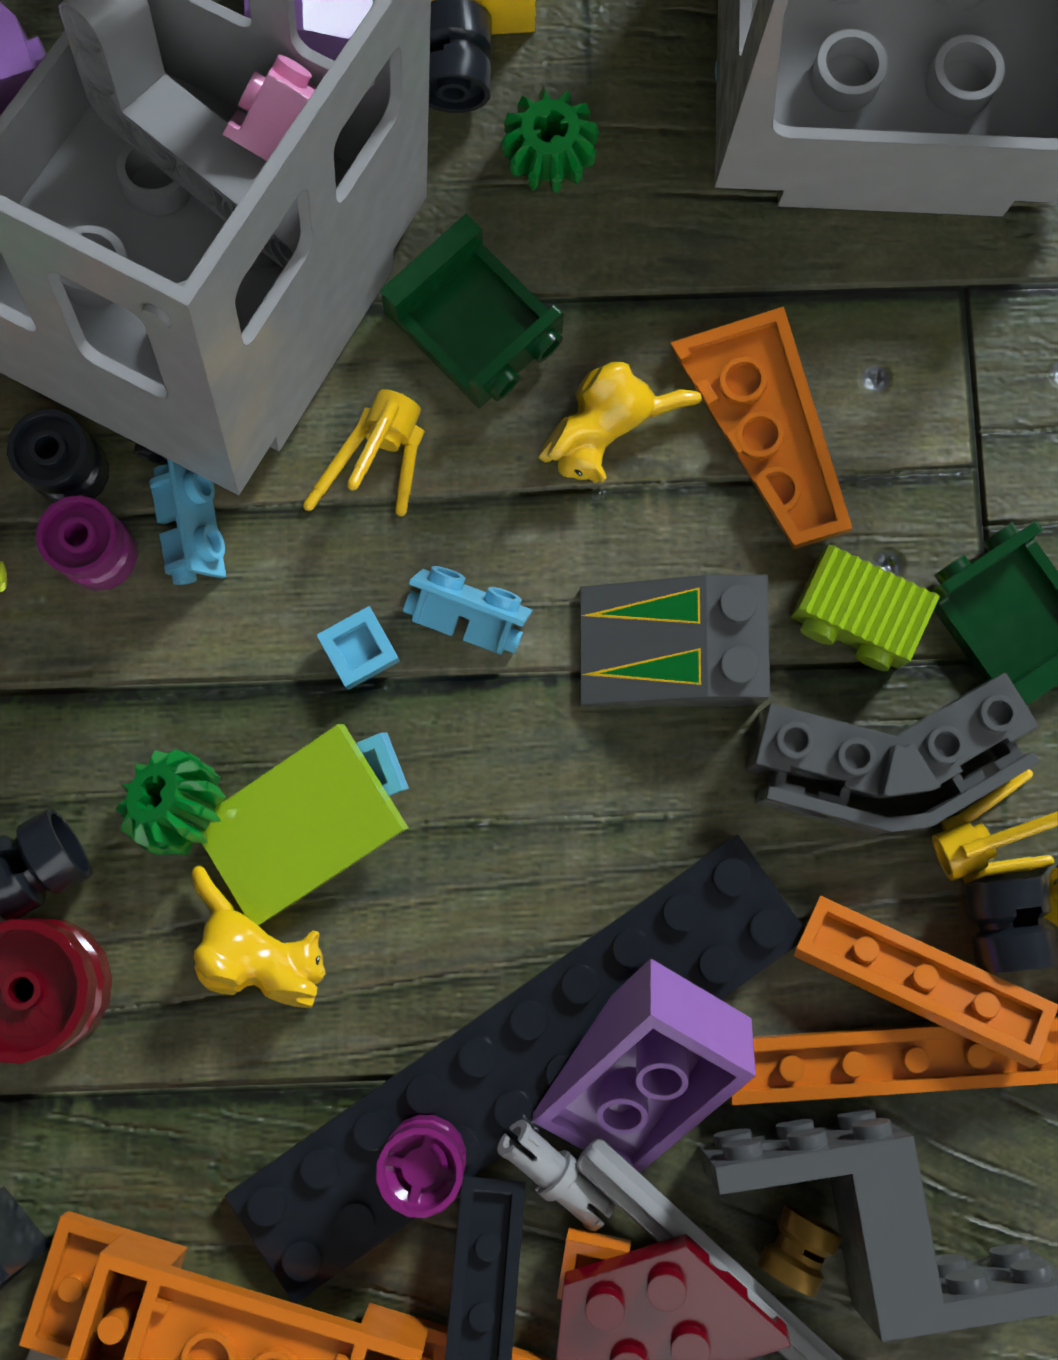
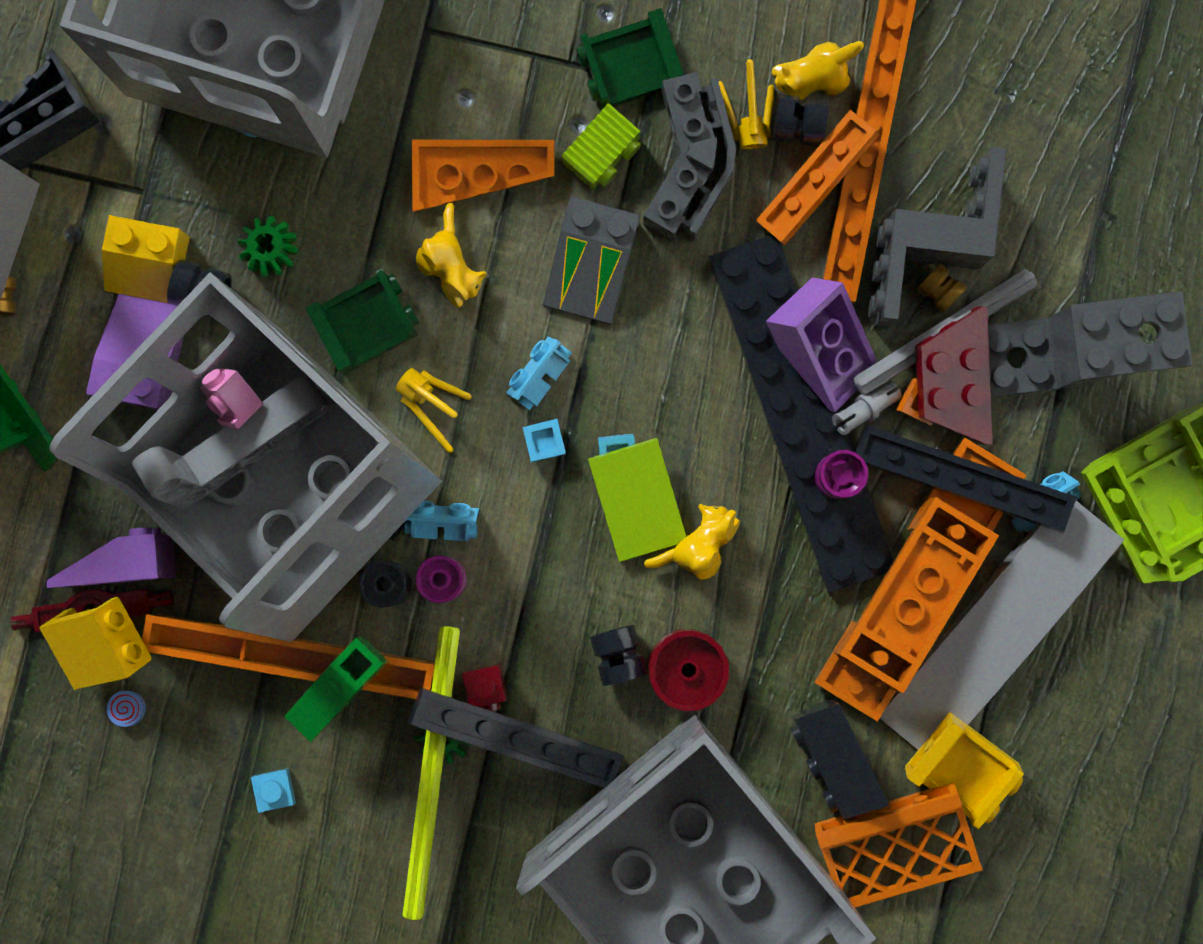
camera: 65 degrees left, 5 degrees up
green gear [115,749,226,856] -> none

